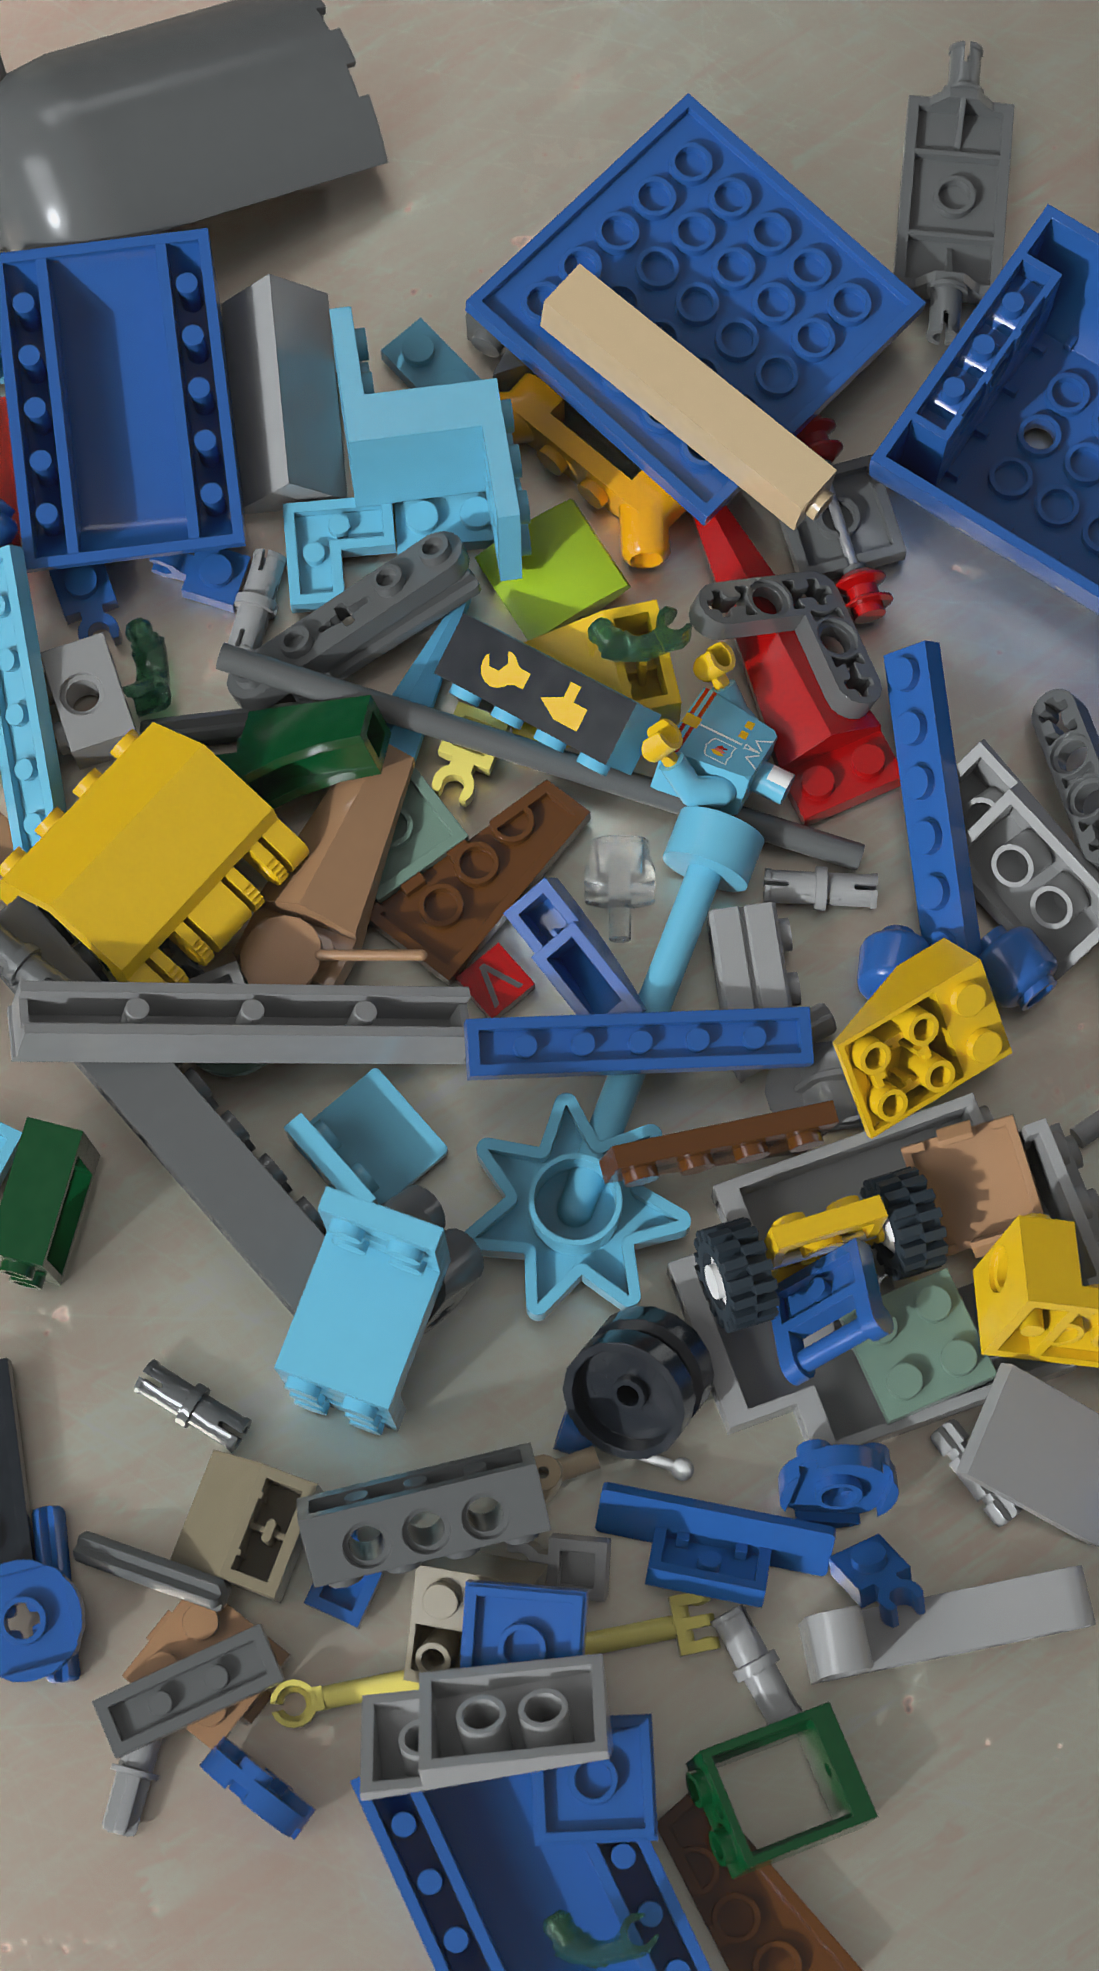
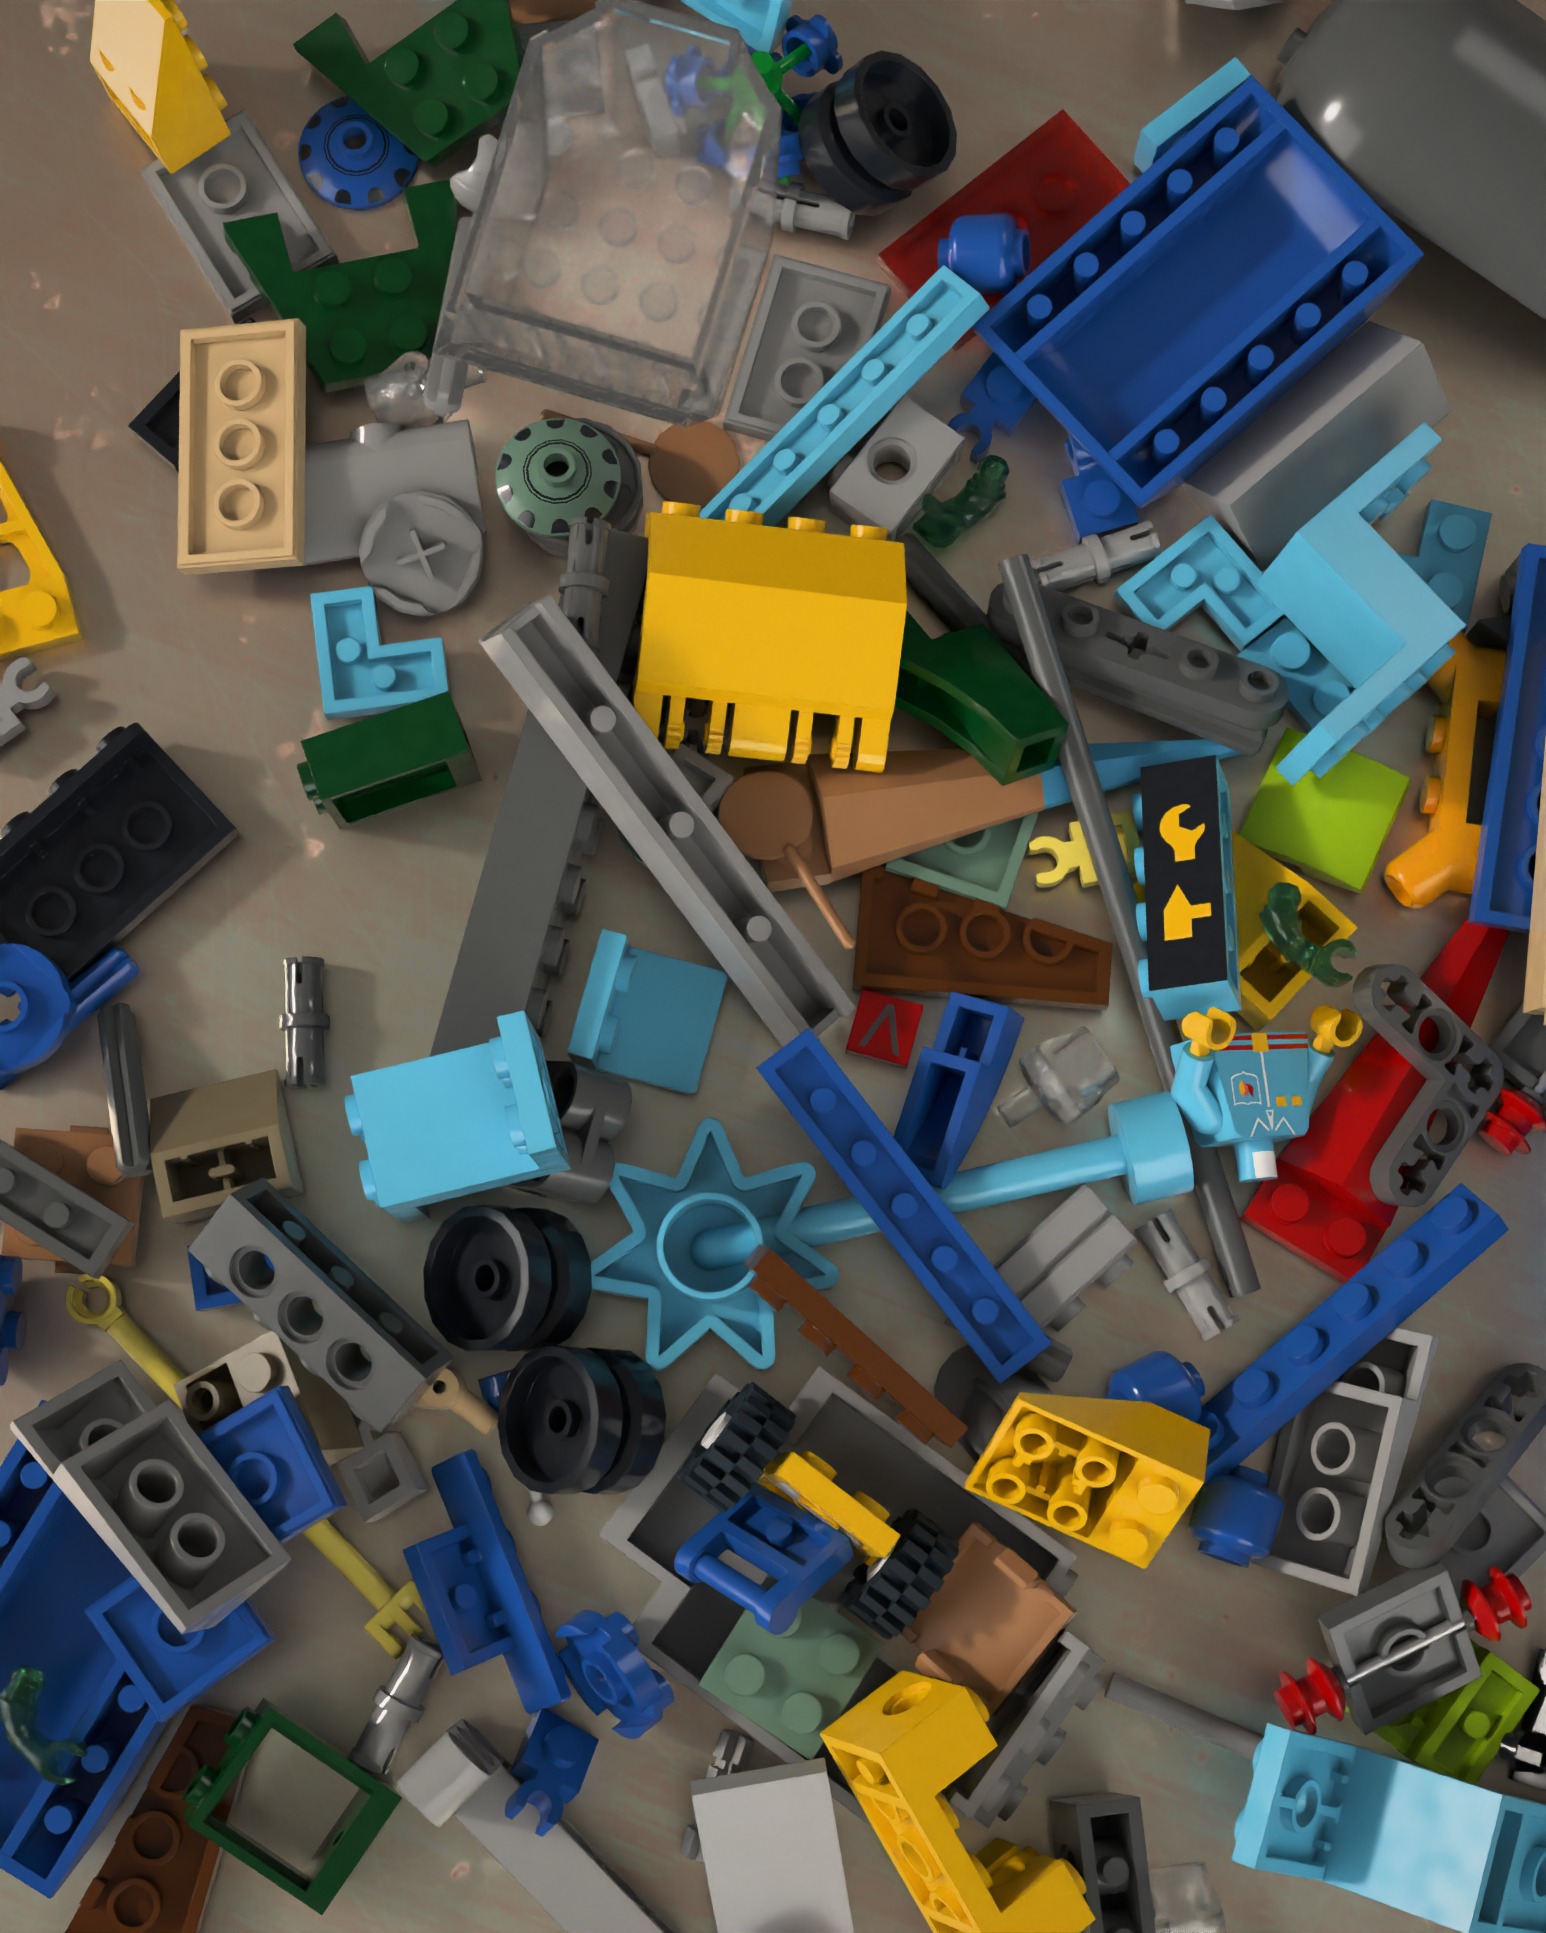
camera: 55 degrees right, 5 degrees up
none -> black wheel [423,1205,592,1352]

